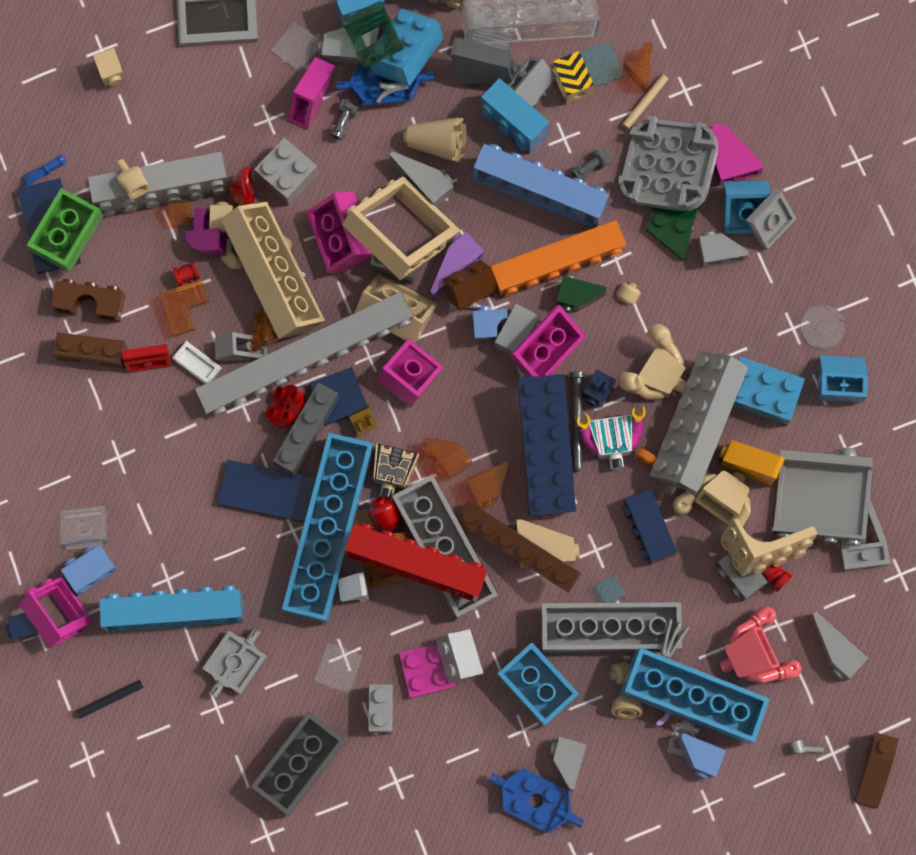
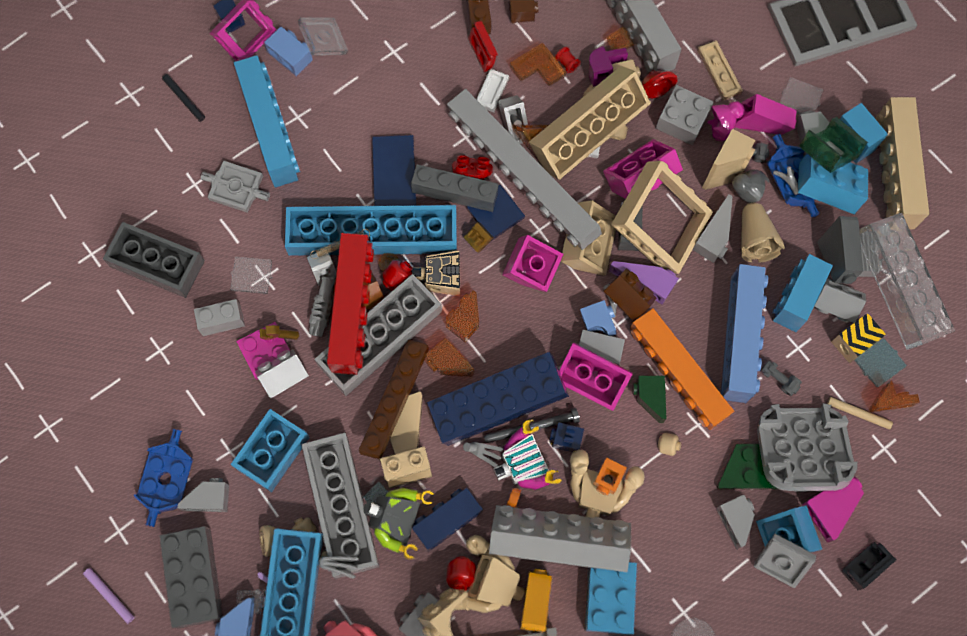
camera: 75 degrees right, 5 degrees down
none -> dark grey brick [159,526,223,629]
none -> pearl gold bar [259,325,299,340]
none -> light grey hinge [309,276,335,337]
none -> tan piece [310,229,370,259]
none -> torso [363,488,434,560]
none -> tan panel [380,447,432,489]
none -> red head [446,556,476,590]
none -> light grey piece [463,442,503,467]
none -> orange brick [593,458,627,496]
none -> tan tile [697,40,743,101]
none -> tan slope [702,129,755,190]
none -> dark pink piece [707,101,744,142]
none -> dark grey piece [732,170,770,203]
none -> black hinge [841,542,897,591]

